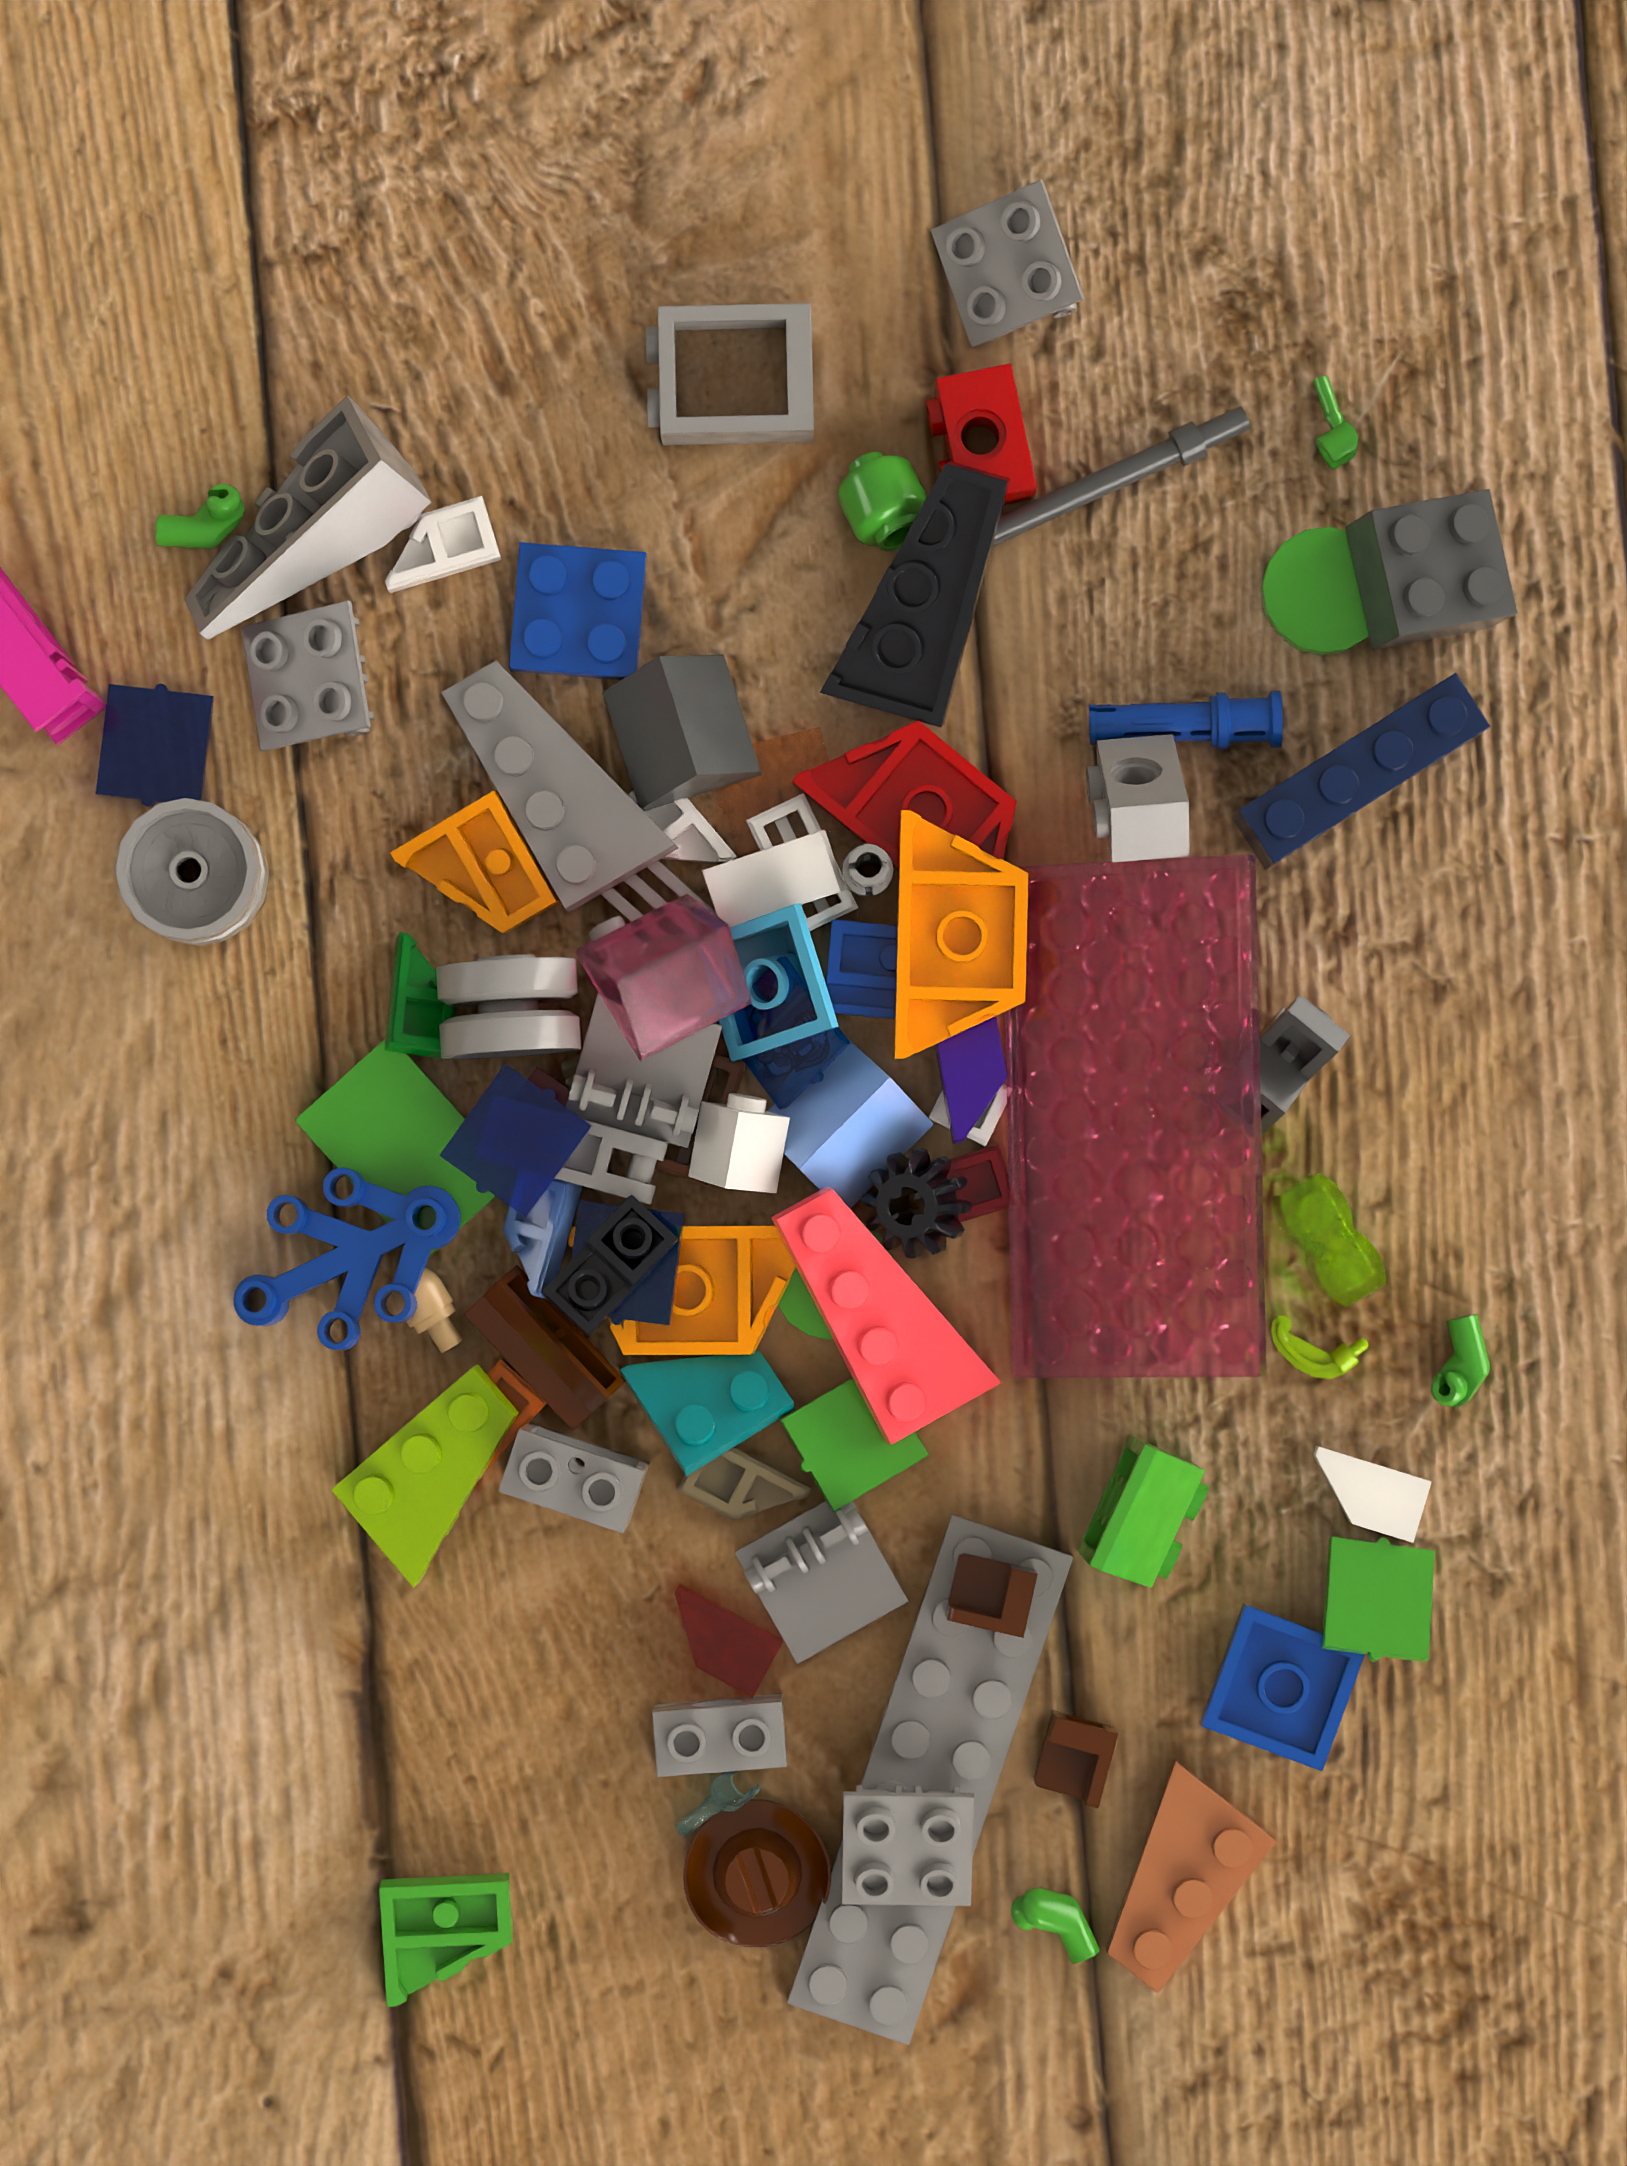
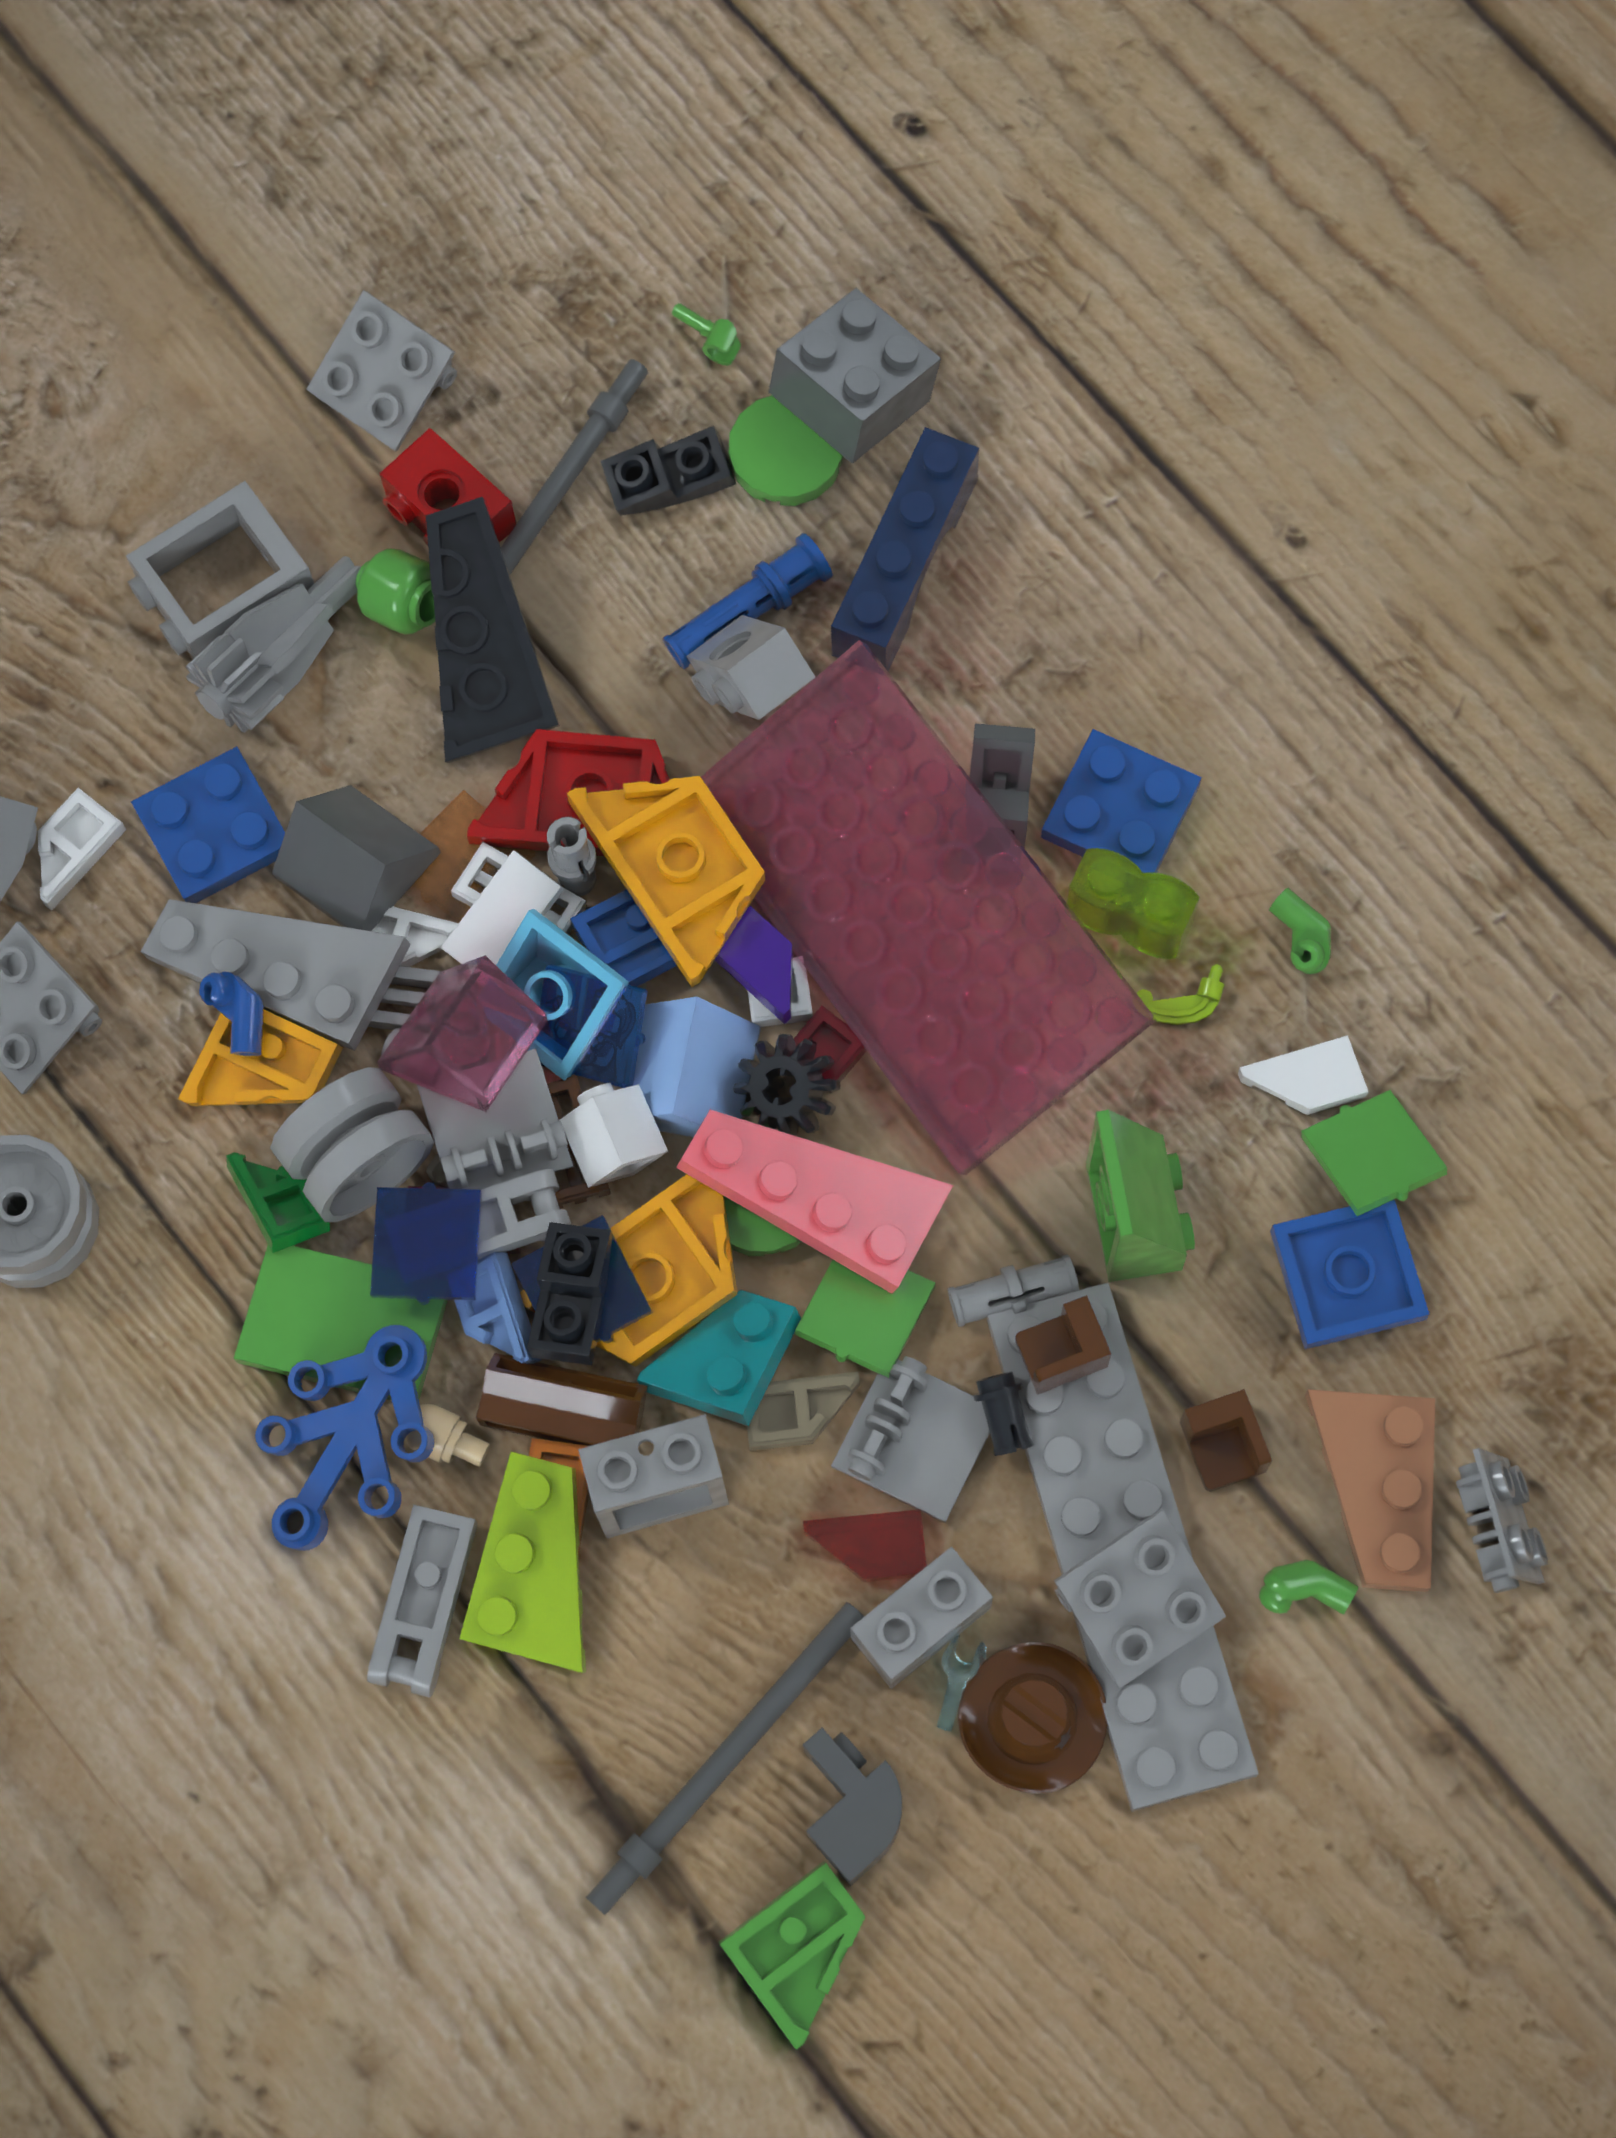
camera: 30 degrees left, 15 degrees down
none -> light grey piece [185,556,361,733]
none -> blue arm [199,971,264,1056]
none -> light grey plate [367,1504,478,1697]
none -> dark grey bar [586,1602,864,1915]
none -> black slope [600,426,736,516]
none -> dark grey brick [803,1728,902,1887]
none -> light grey pin [947,1254,1079,1327]
none -> black pin [973,1371,1034,1456]
none -> blue plate [1040,729,1202,887]
none -> light grey hinge [1456,1448,1548,1593]

